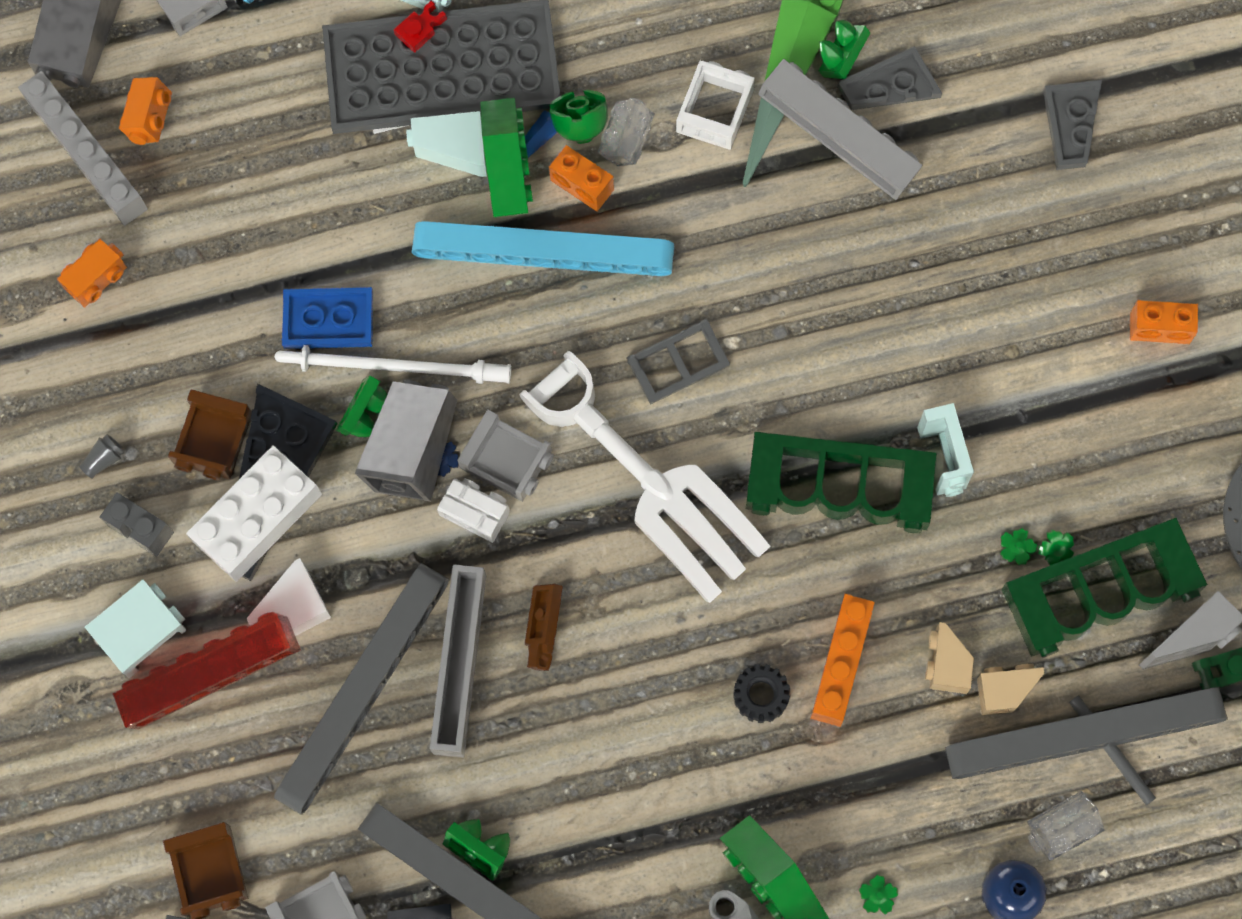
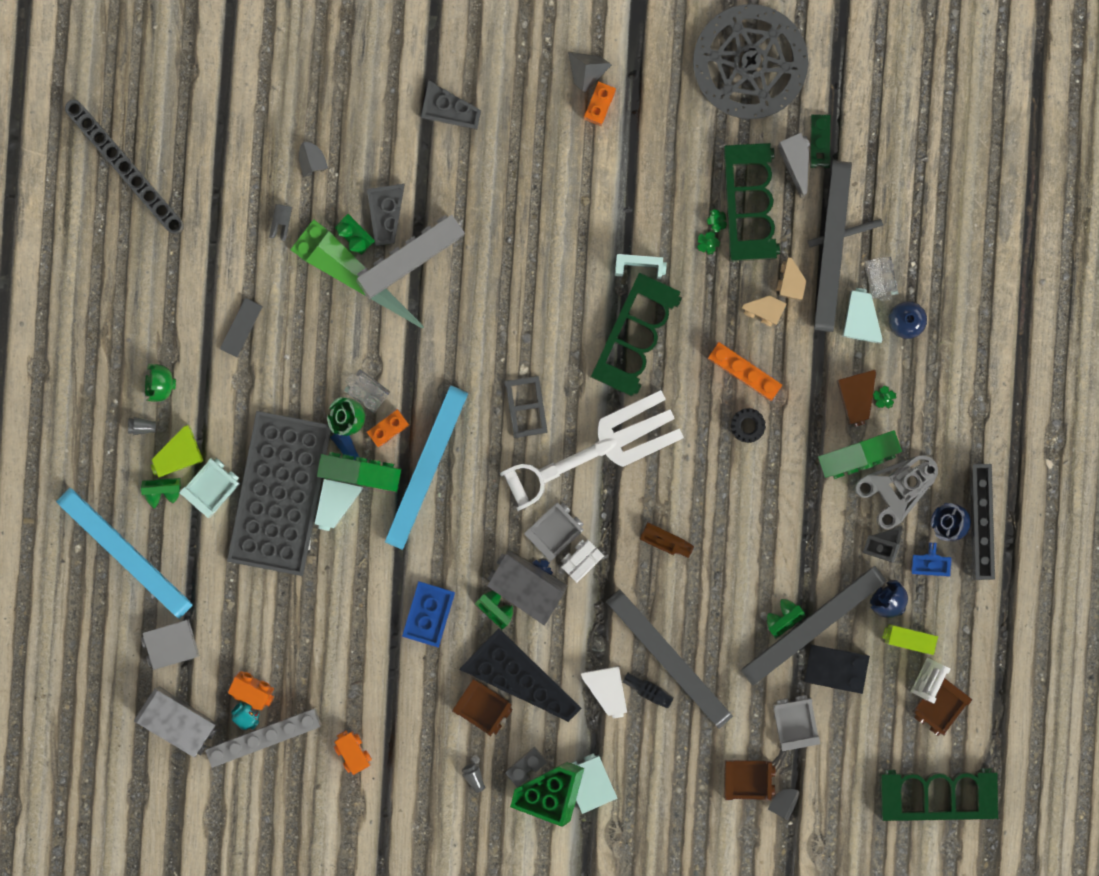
camera: 75 degrees left, 15 degrees up
clear red brick [113,612,301,730] -> none
white brick [186,446,322,582] -> none
white bar [275,345,511,384] -> none
red plate [393,1,447,53] -> none
light grey brick [430,565,487,758] -> none
white window [676,60,755,150] -> none
none -> teal head [231,702,260,730]
none -> green brick [510,762,584,827]
none -> dark grey slope [568,52,612,92]
none -> black hinge [622,672,674,708]
none -> reddish brown slope [837,370,876,427]
none -> light aqua slope [842,288,882,344]

